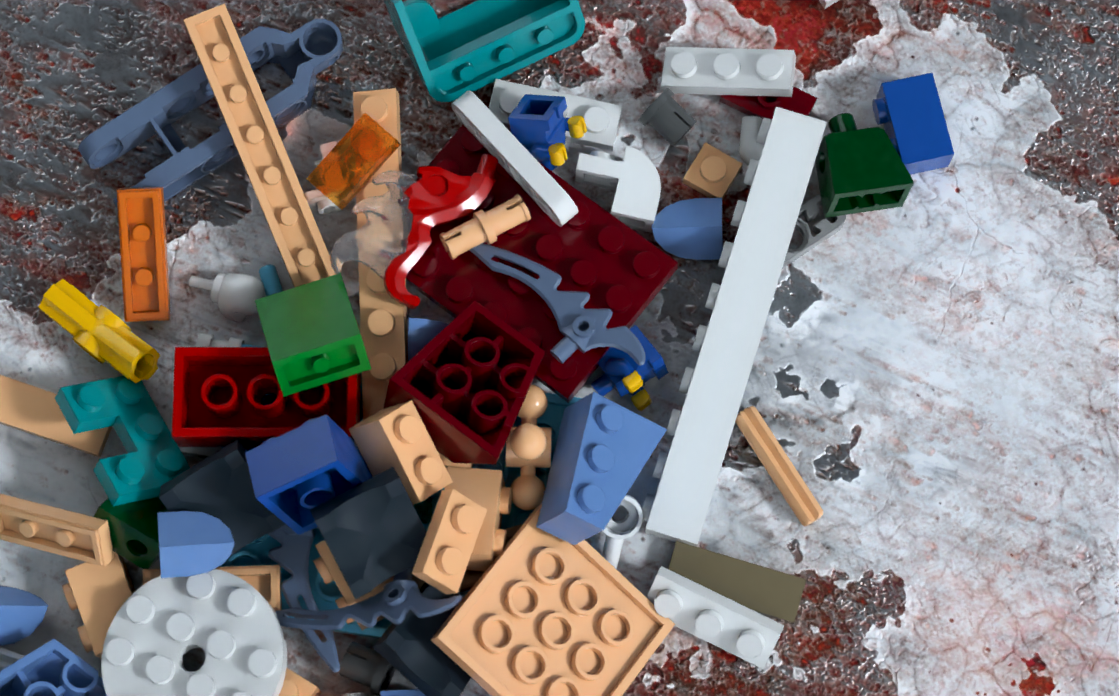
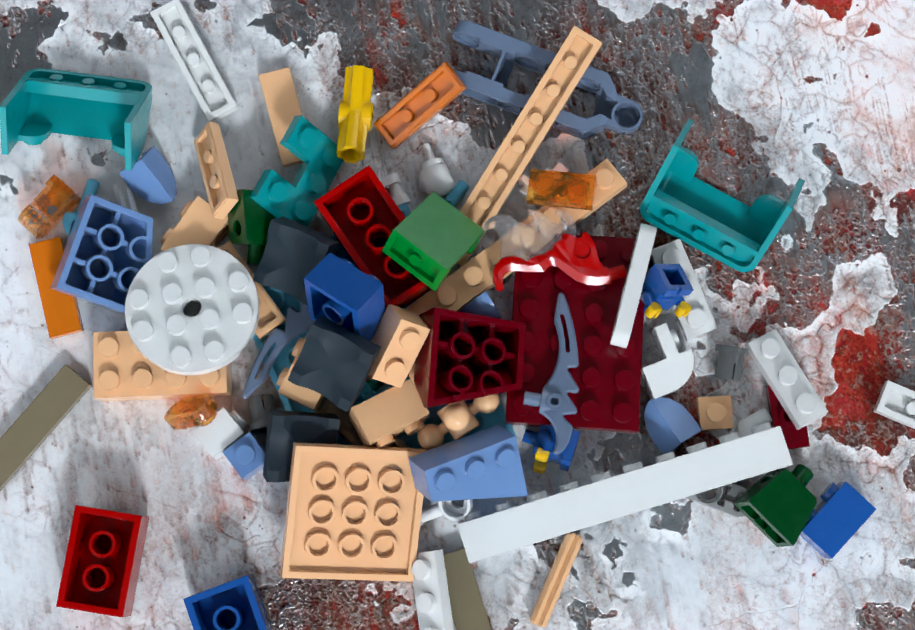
camera: 60 degrees right, 5 degrees up
medium blue brick [157,511,235,578] -> none
sand blue piece [275,568,462,630] -> none
light nougat plate [411,489,487,595] -> none
light nougat pin [439,194,531,260] -> none

